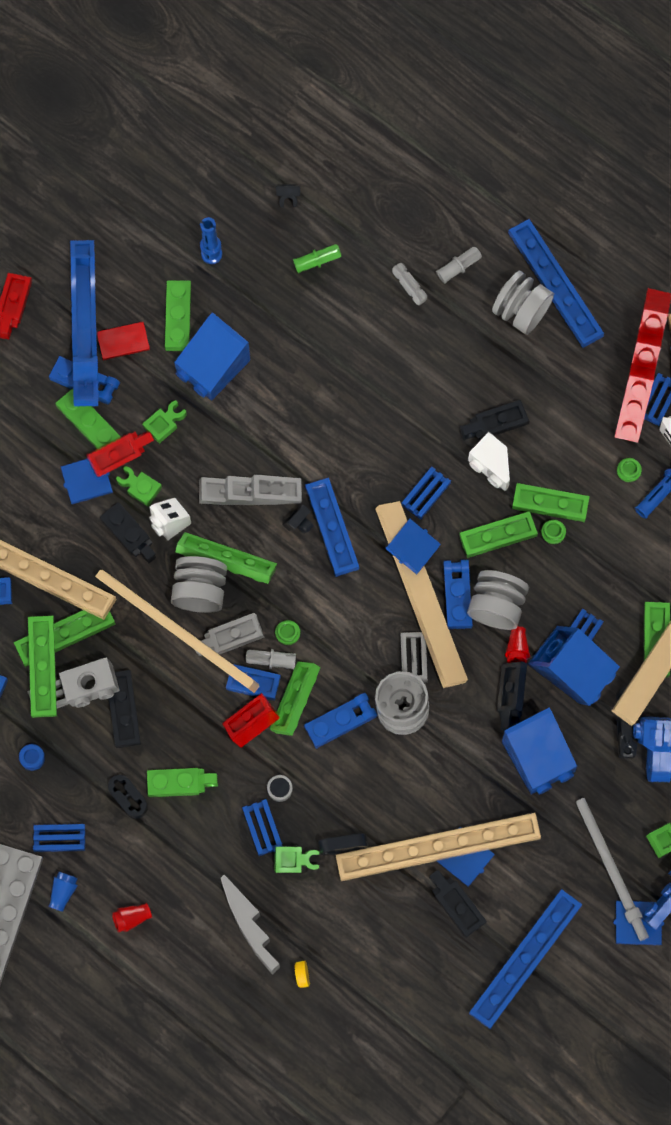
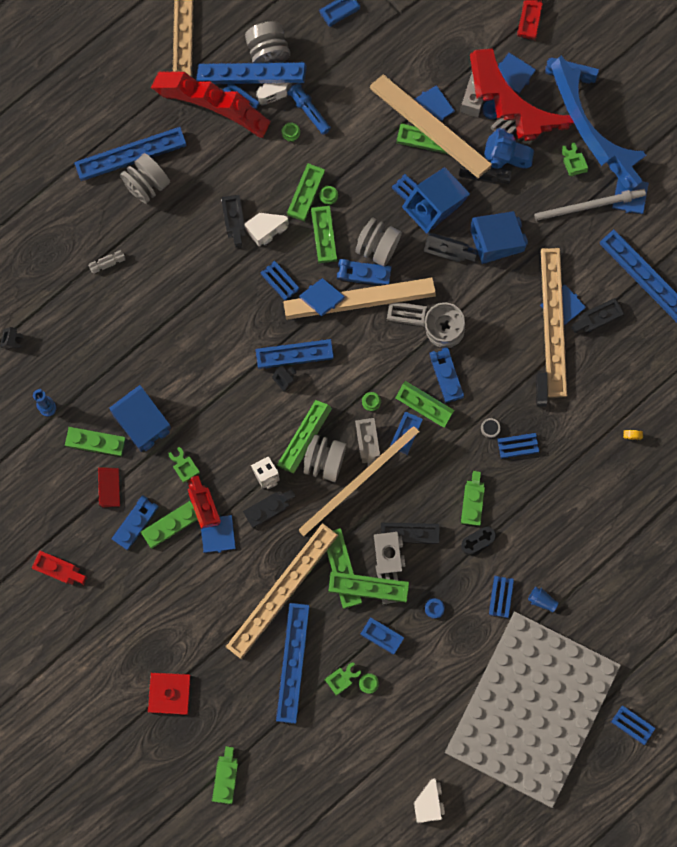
camera: 80 degrees left, 5 degrees up
blue slope [70,240,98,406] -> none
red cone [112,903,152,933] -> none
bright green plate [116,466,162,506] -> none
light grey slope [199,475,302,505] -> none
light grey slope [221,875,280,975] -> none
red slope [222,693,280,747] -> none
light grey axle [246,649,296,670] -> none
bright green plate [275,846,319,873] -> none
bright green axle [293,244,341,274] -> none
light grey axle [436,247,482,284] -> none
red cone [505,626,530,663] -> none

